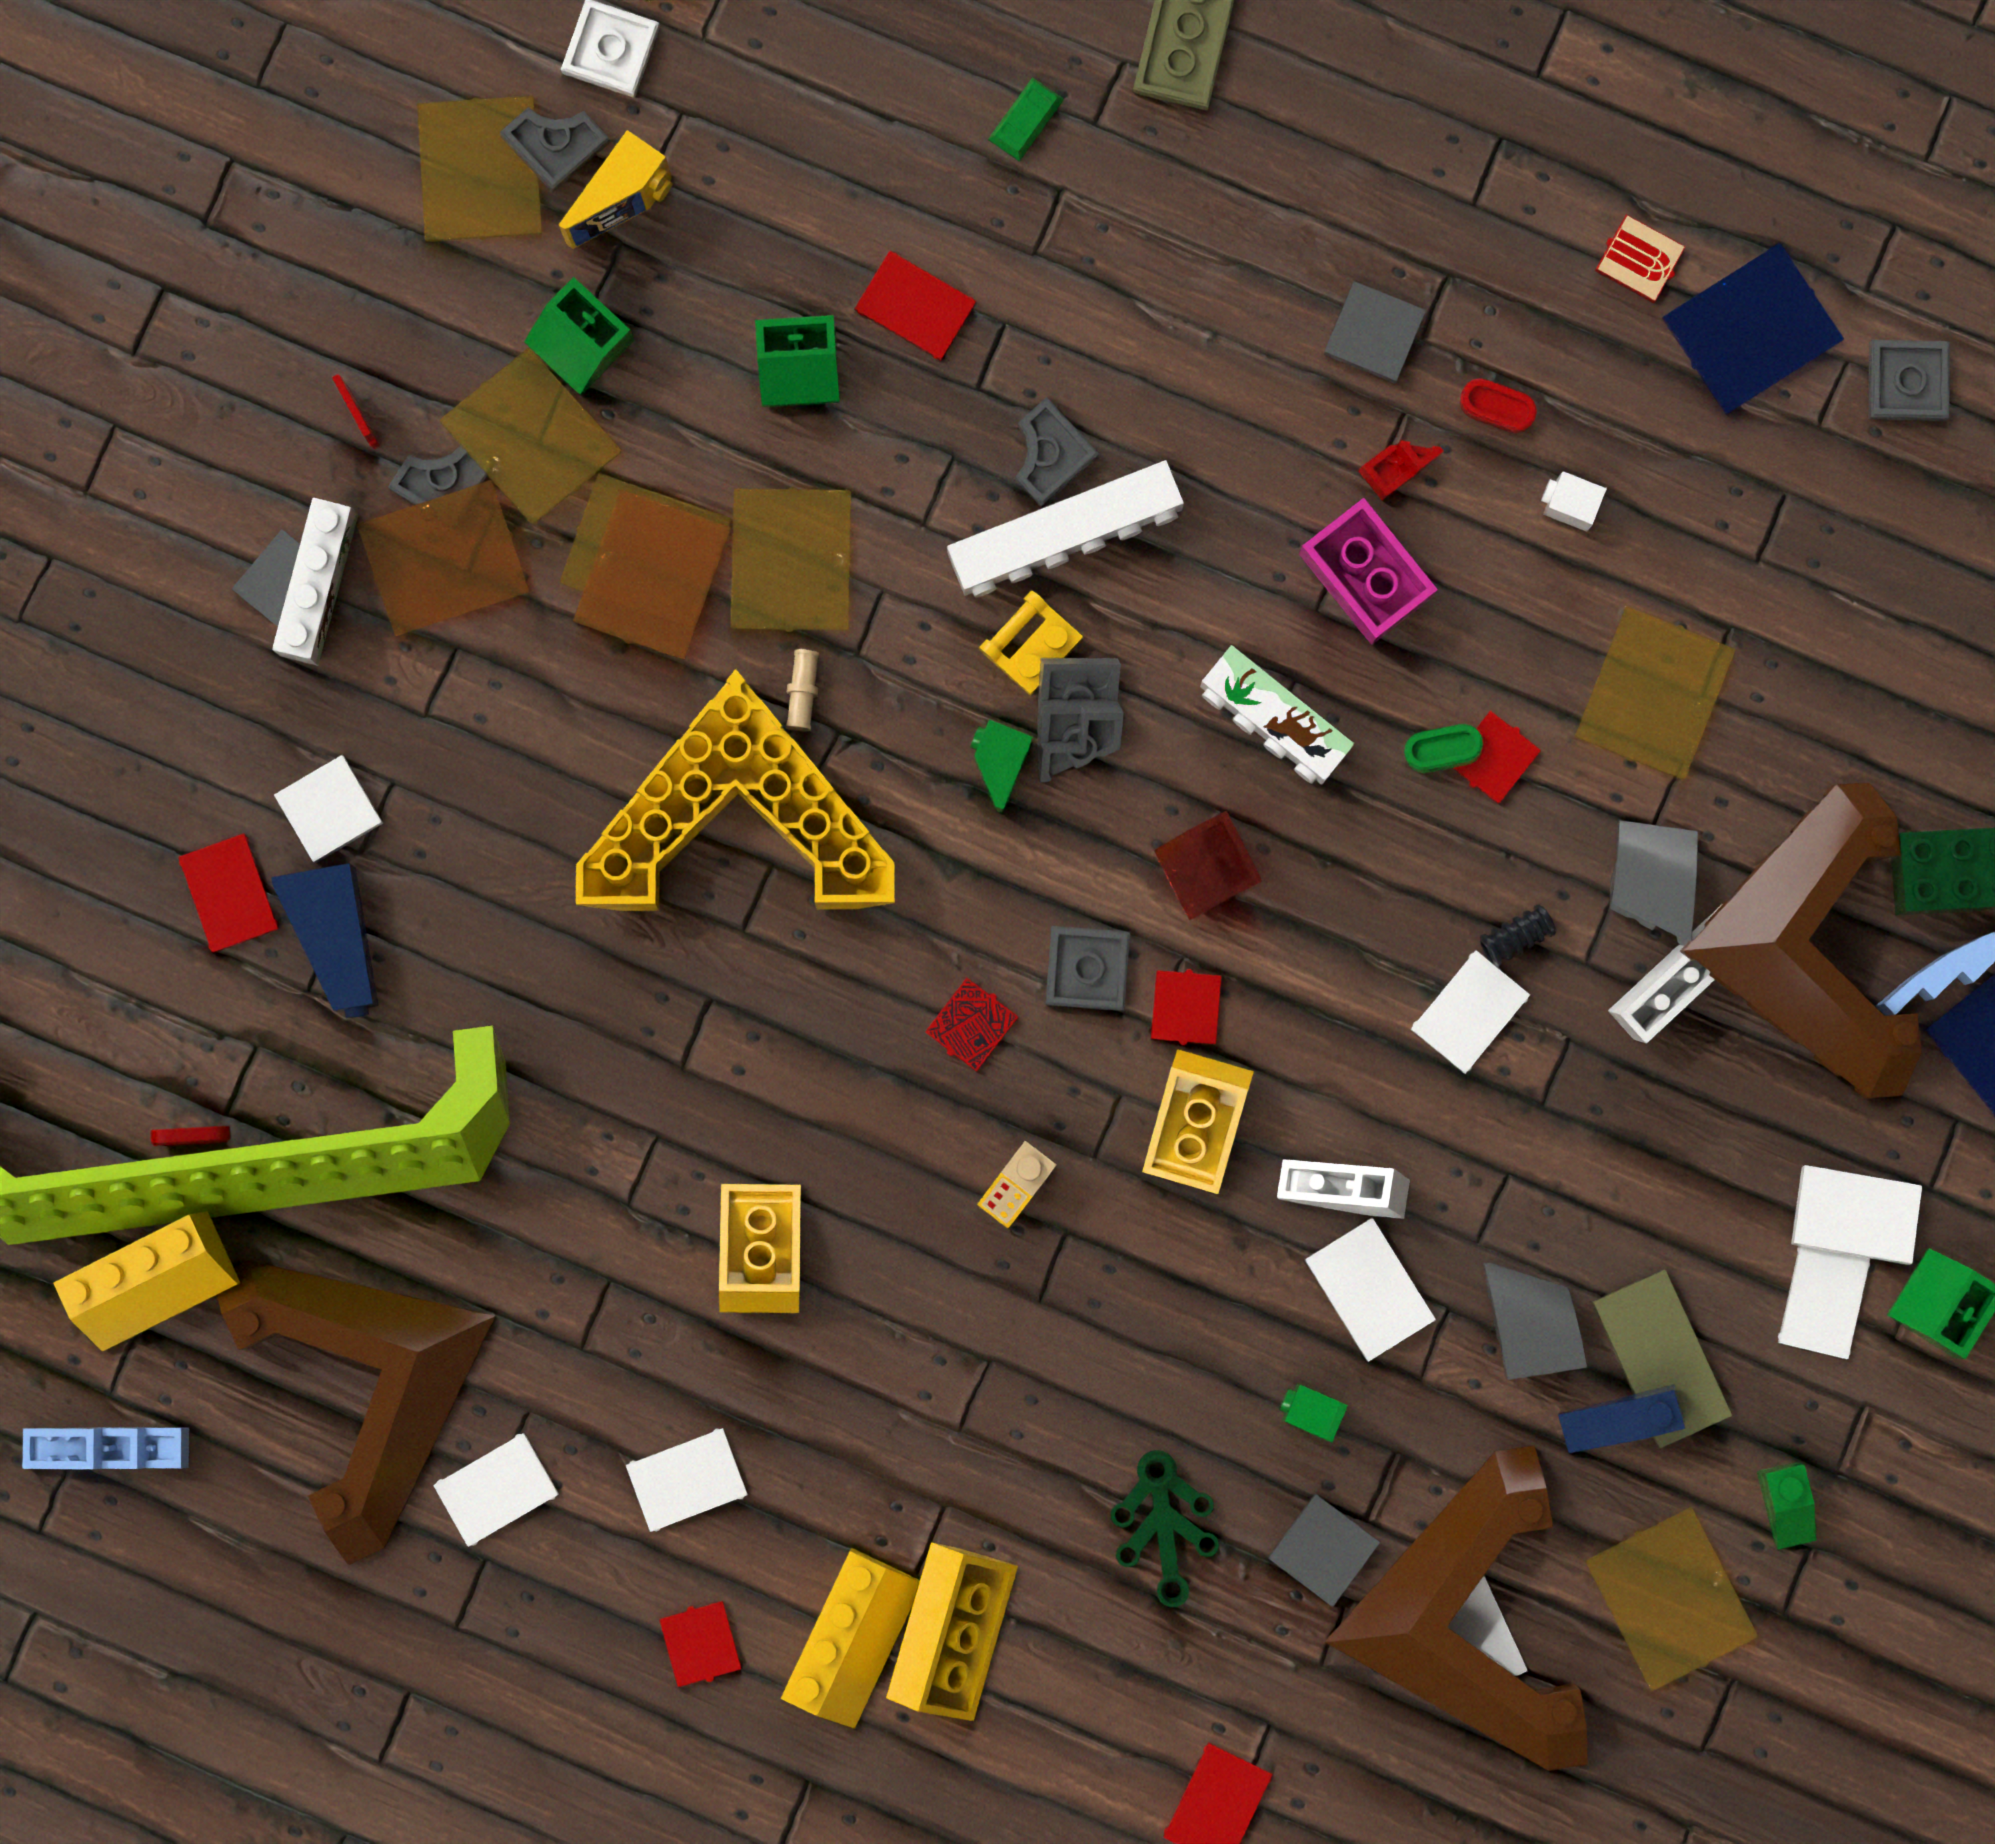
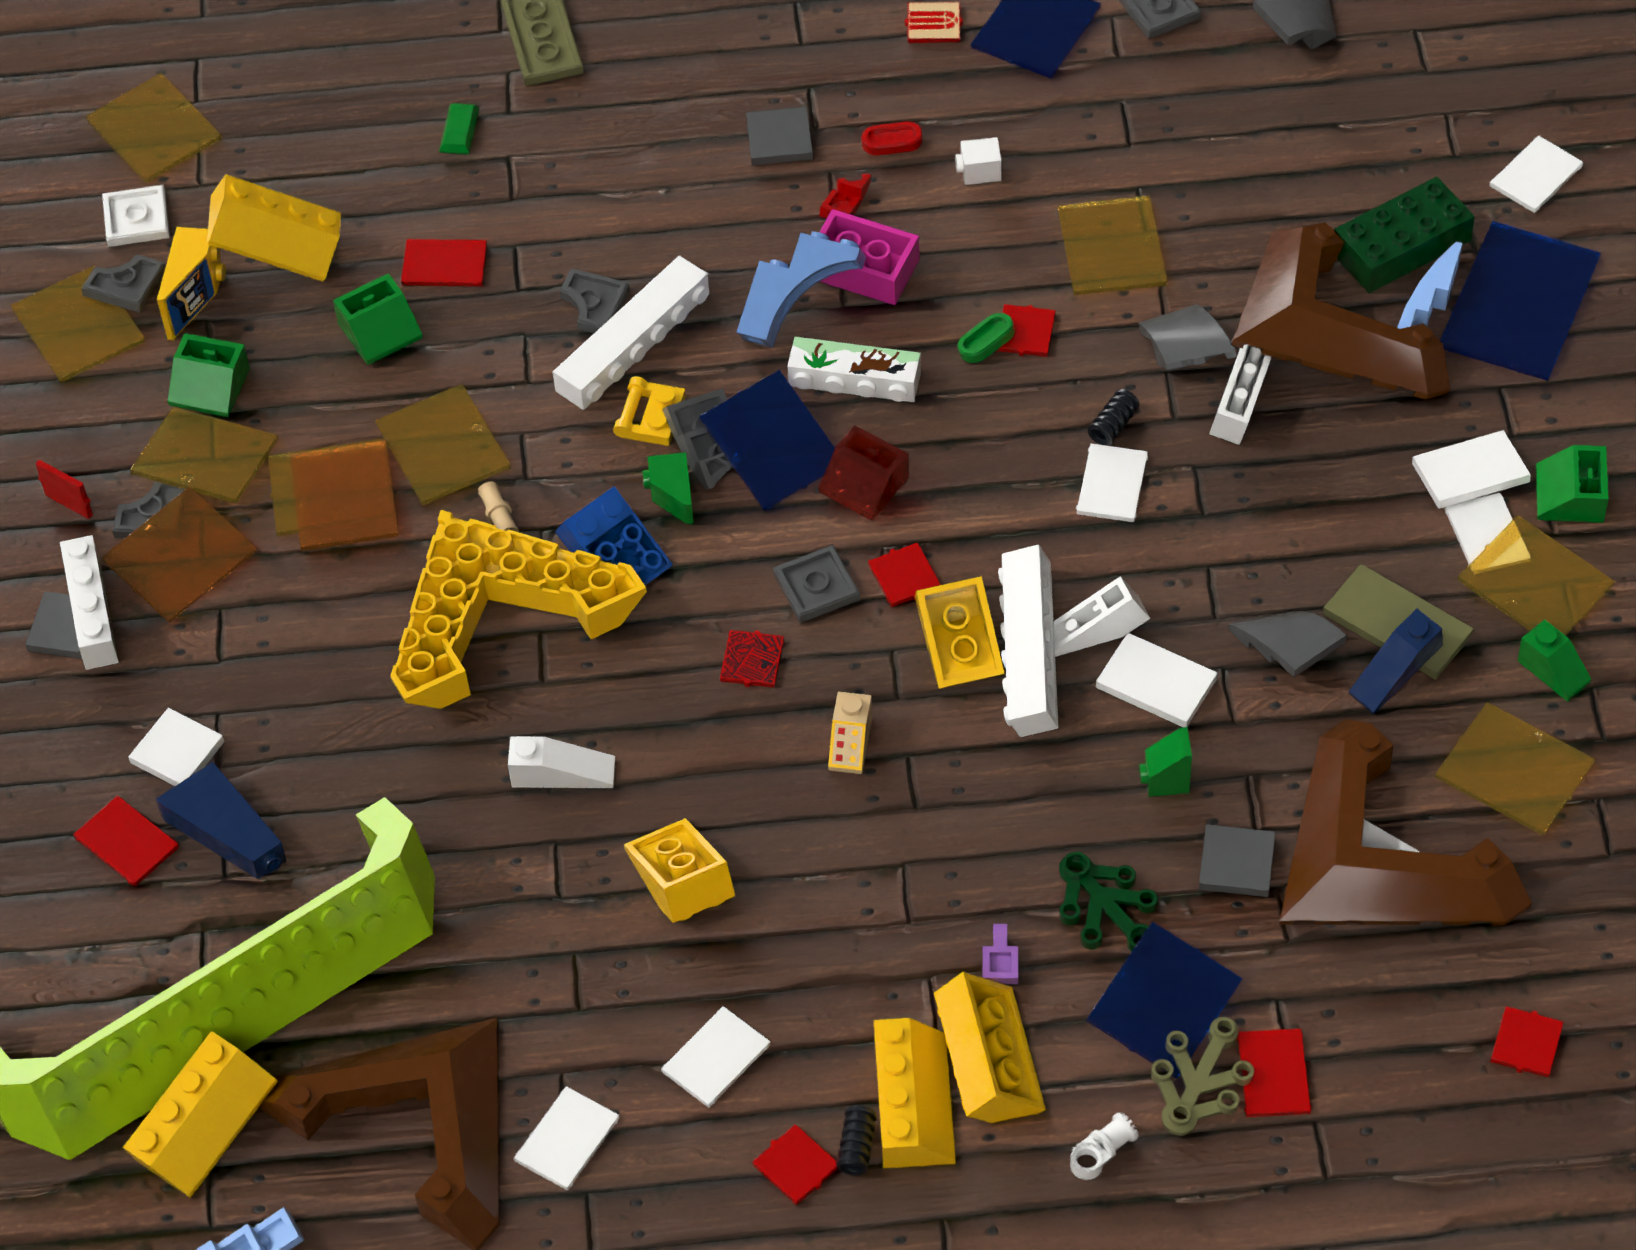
camera: 25 degrees left, 30 degrees down
none -> yellow slope [207,174,341,282]
none -> white slope [508,736,616,788]
none -> blue slope [555,486,673,585]
none -> clear blue piece [699,369,845,511]
none -> medium blue arch [737,231,866,348]
none -> black piece [836,1105,877,1175]
none -> medium lavender plate [983,924,1018,984]
none -> white brick [998,545,1058,737]
none -> white connector [1070,1113,1138,1180]
none -> clear blue piece [1086,922,1243,1079]
none -> olive plant [1151,1017,1254,1136]
none -> clear yellow piece [1457,515,1615,636]

